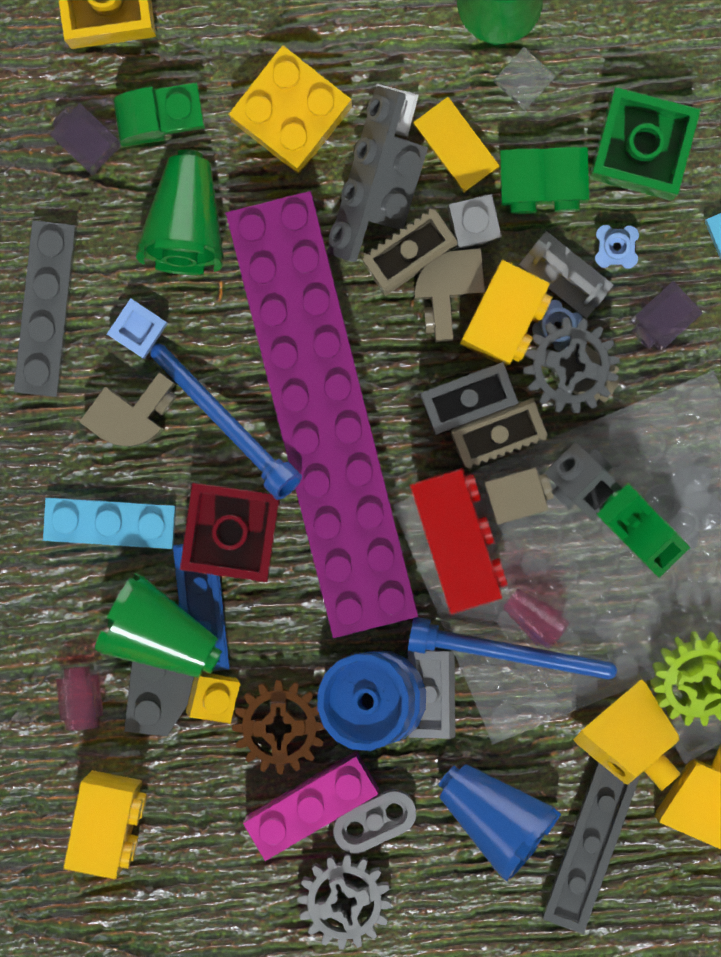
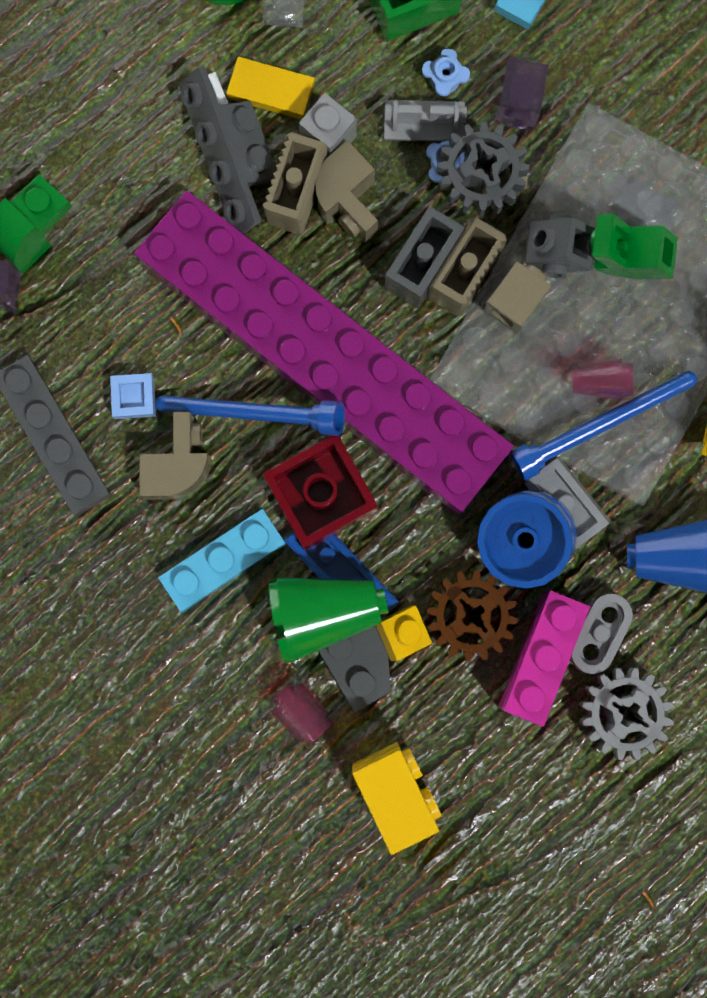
camera: 40 degrees left, 5 degrees down
green cone [136,150,224,275] -> none
yellow brick [228,45,352,175] -> none
red brick [410,468,508,614] -> none
yellow brick [460,260,553,367] -> none
green brick [500,147,589,214] -> none

